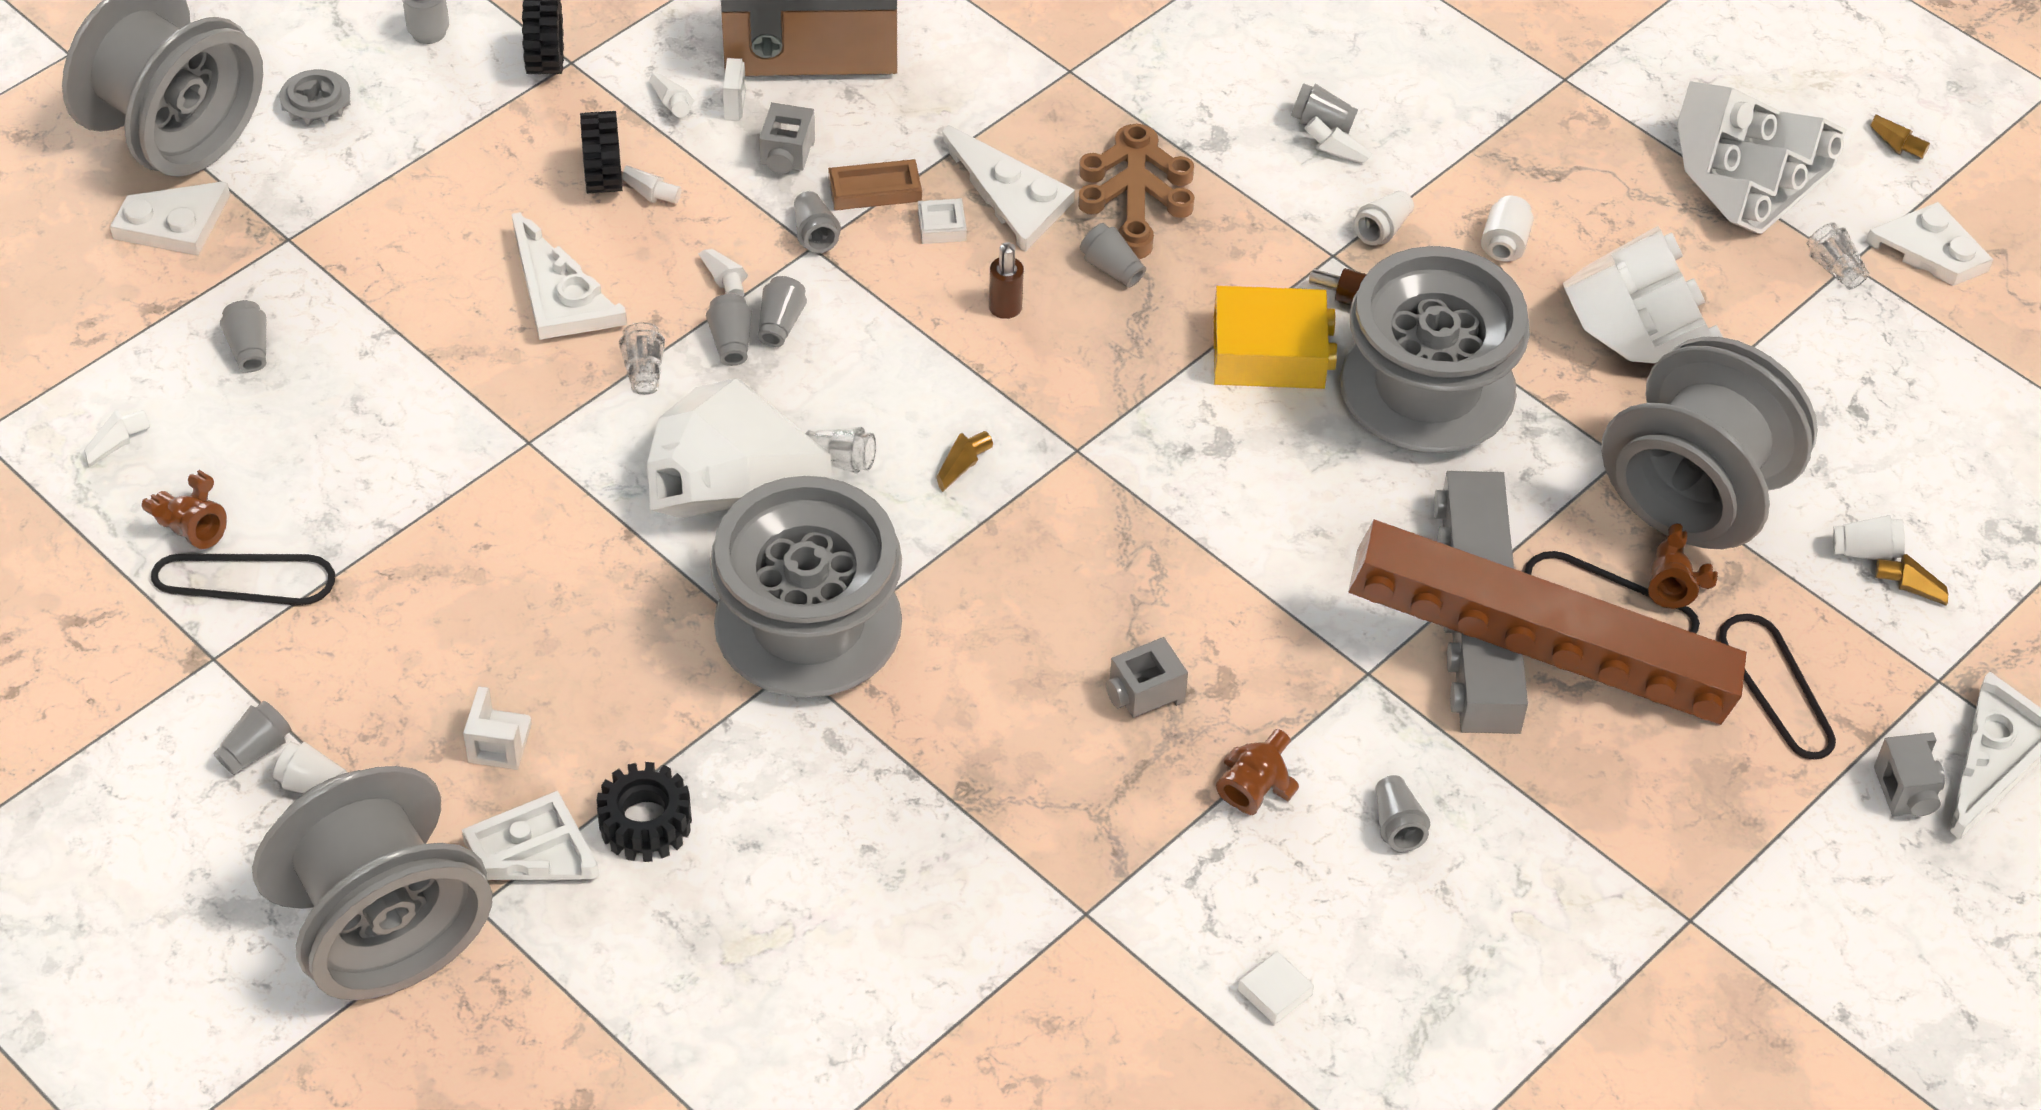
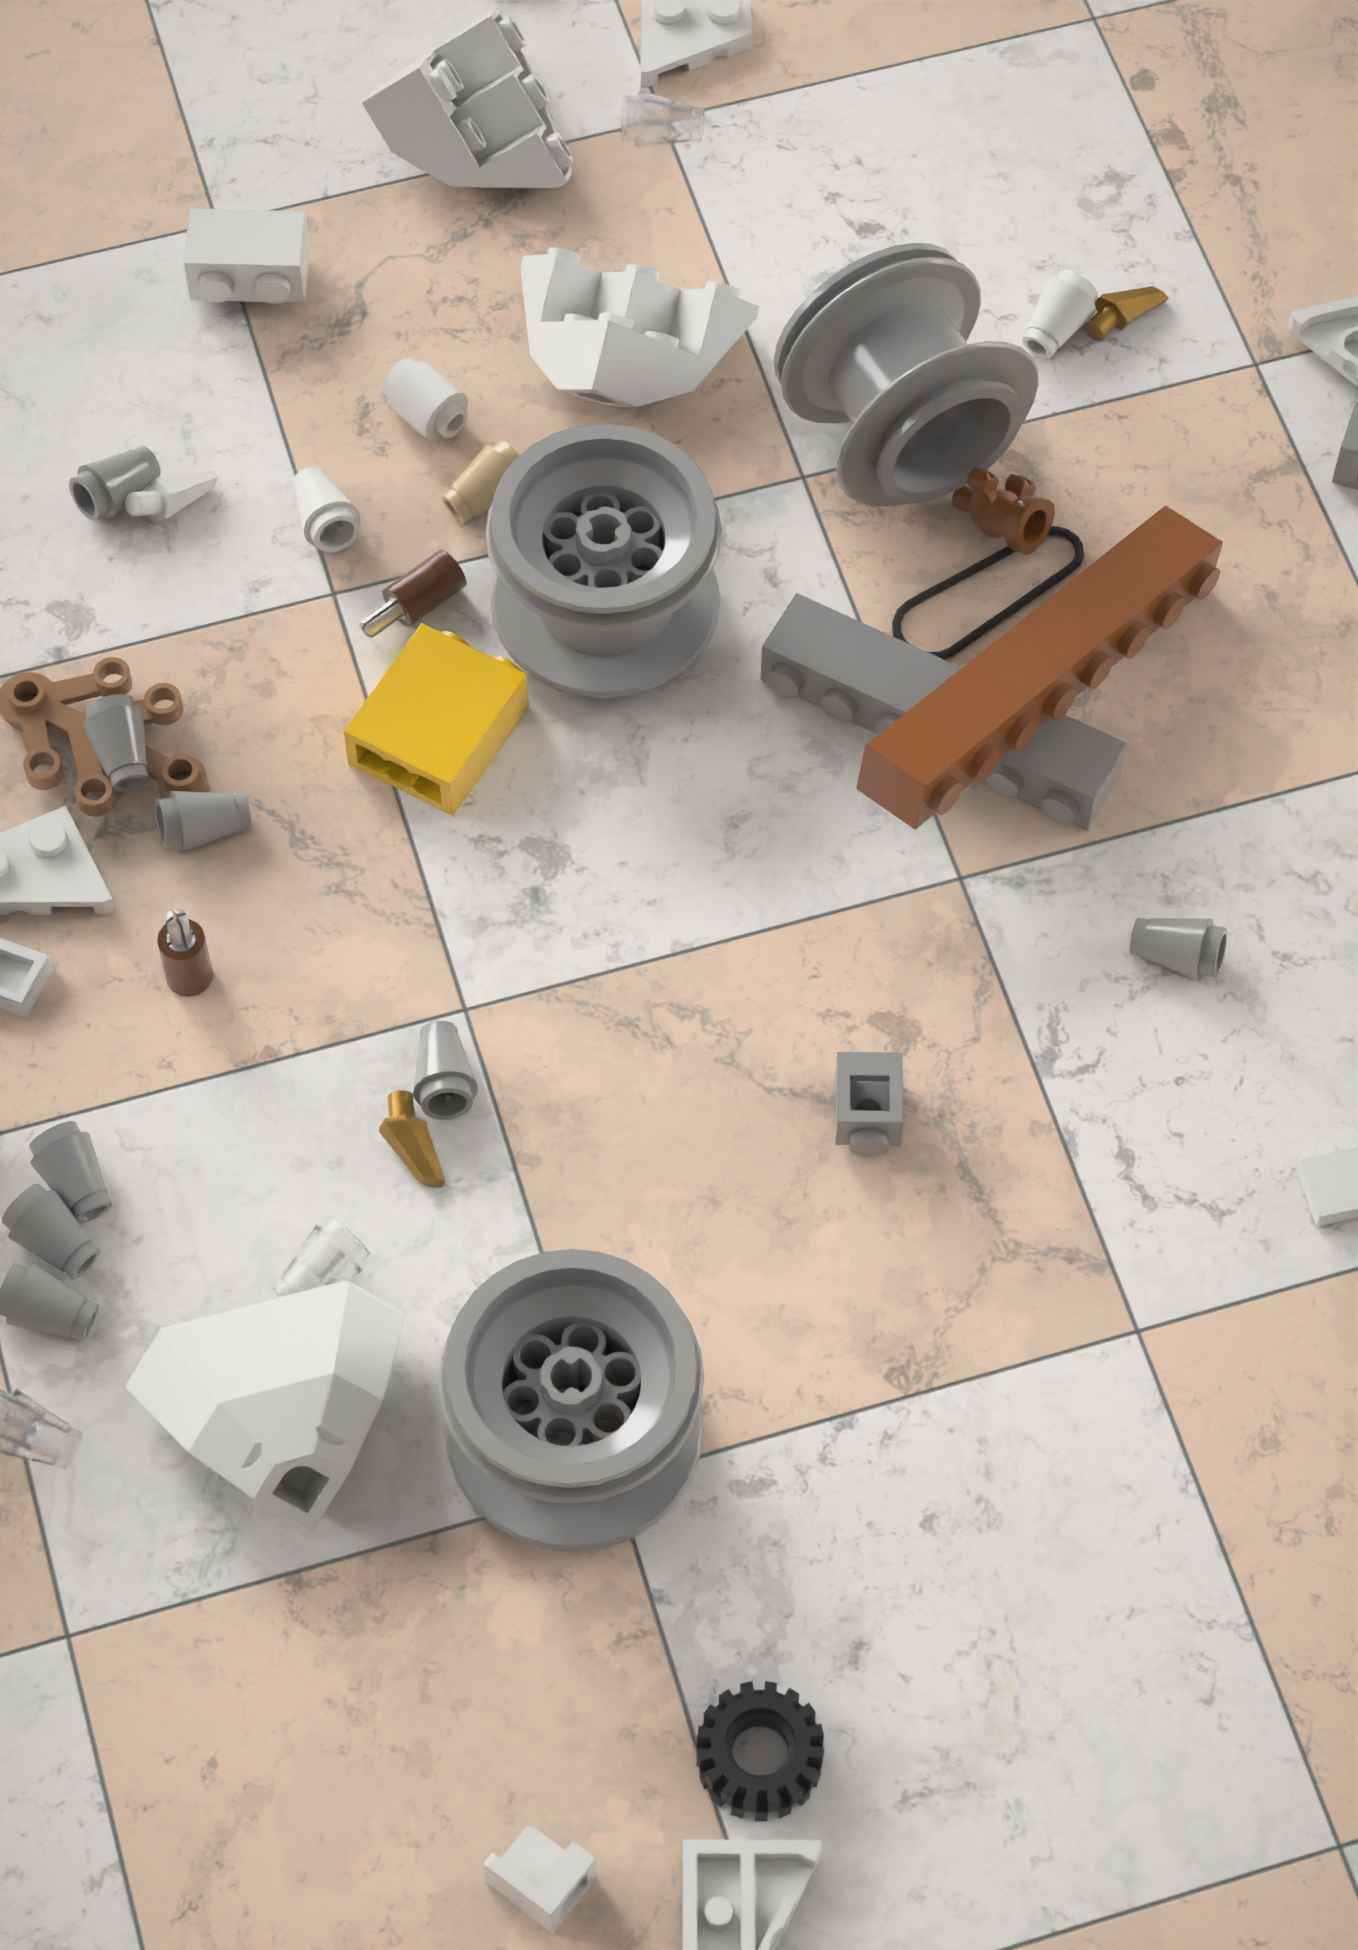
camera: 60 degrees left, 10 degrees up
dark orange piece [1216,729,1299,815] -> none
black piece [1719,614,1836,759] -> none
none -> light grey cone [29,1121,112,1223]
none -> light grey cone [82,694,149,792]
none -> white brick [184,208,310,304]
none -> light grey cone [413,1021,478,1120]

